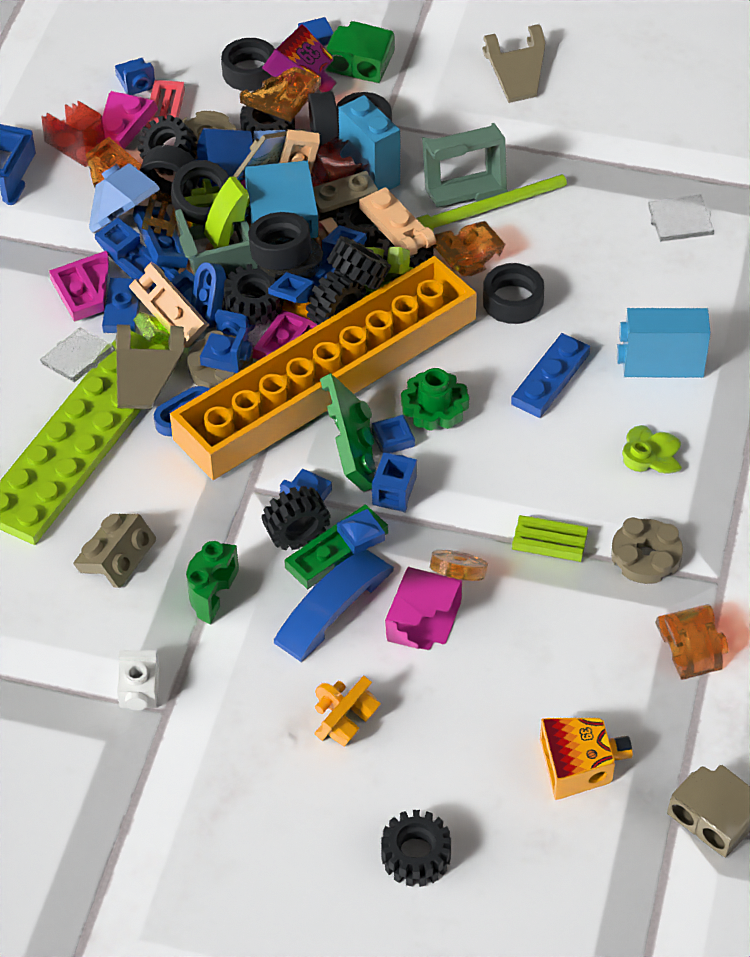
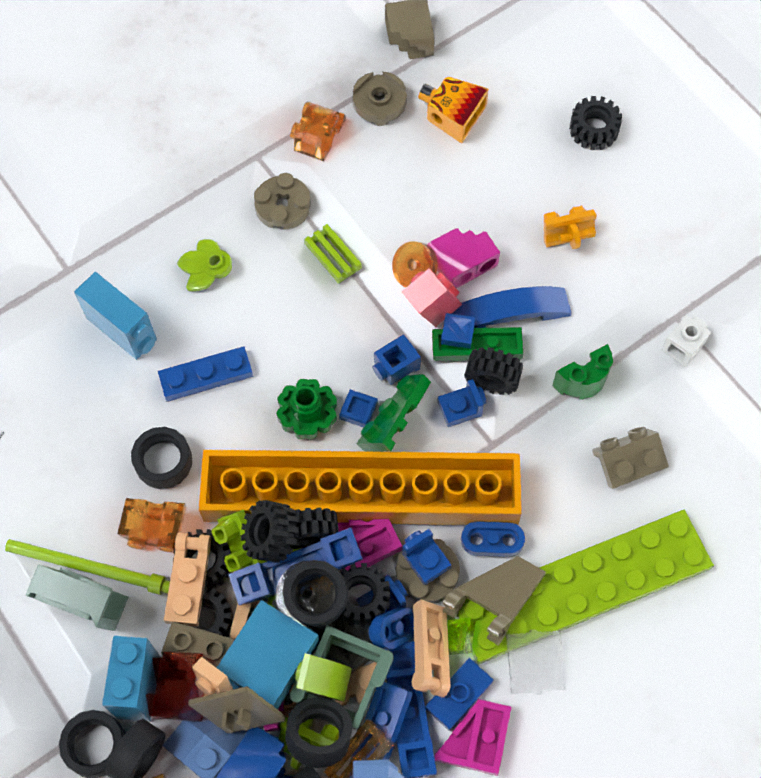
camera: 140 degrees left, 15 degrees up
none -> dark tan plate [352,72,407,126]
none -> brick [402,268,462,327]

